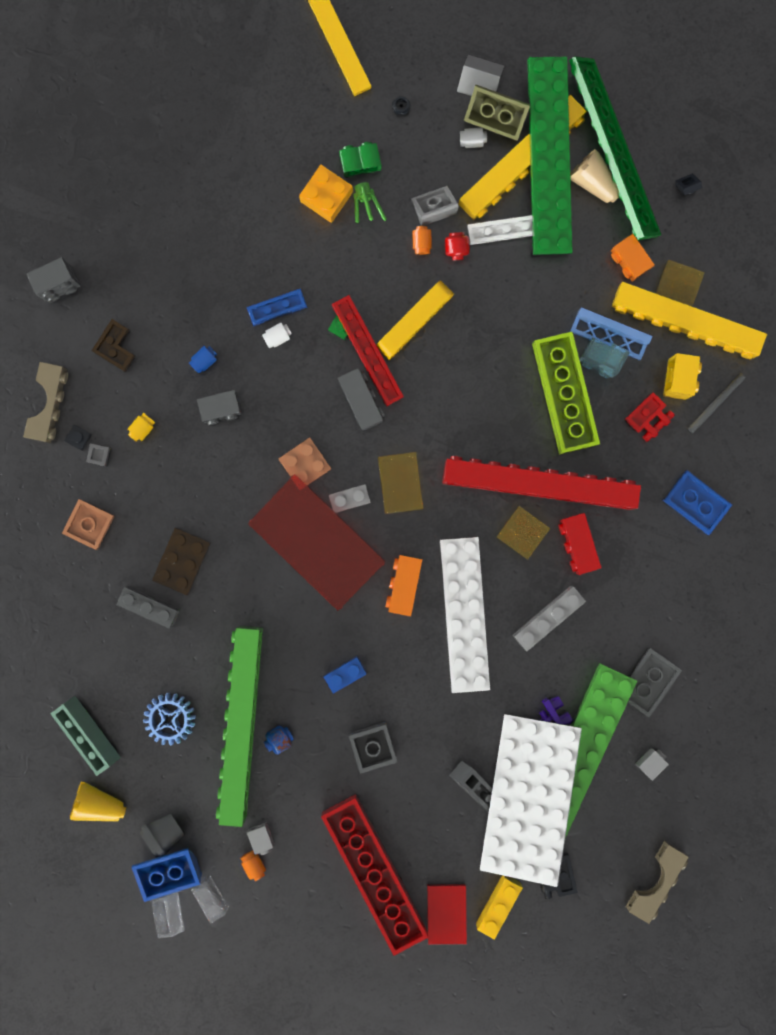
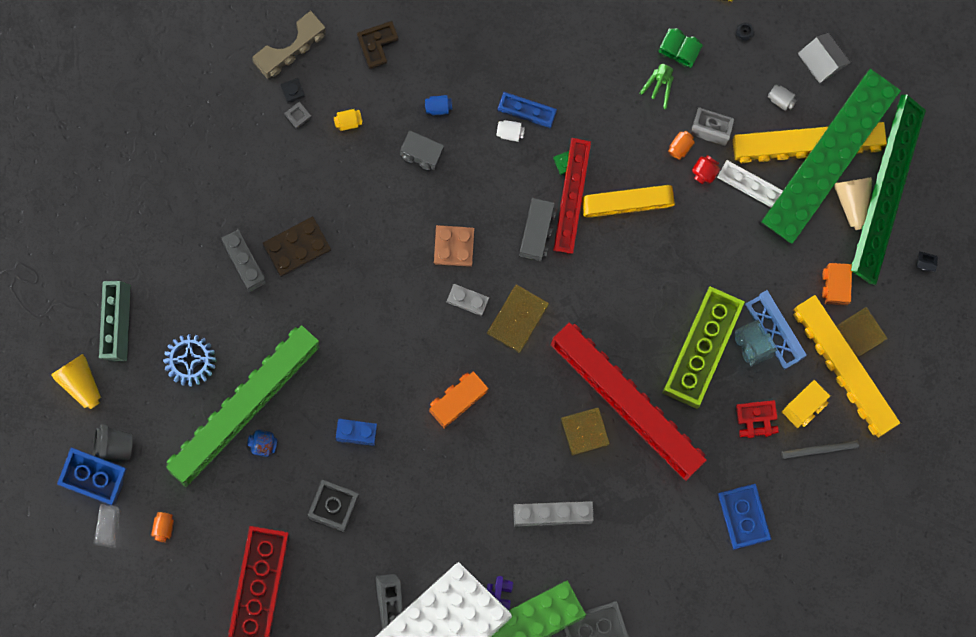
camera: 30 degrees right, 10 degrees down
nougat plate [62,499,114,550] -> none
clear brick [150,892,185,939] -> none
light grey brick [247,822,275,855] -> none
clear red piece [248,474,386,611] -> none
light orange brick [299,165,353,223] -> none
white plate [440,537,490,693] -> none
olive slope [464,85,530,141] -> none
red brick [558,513,601,575] -> none

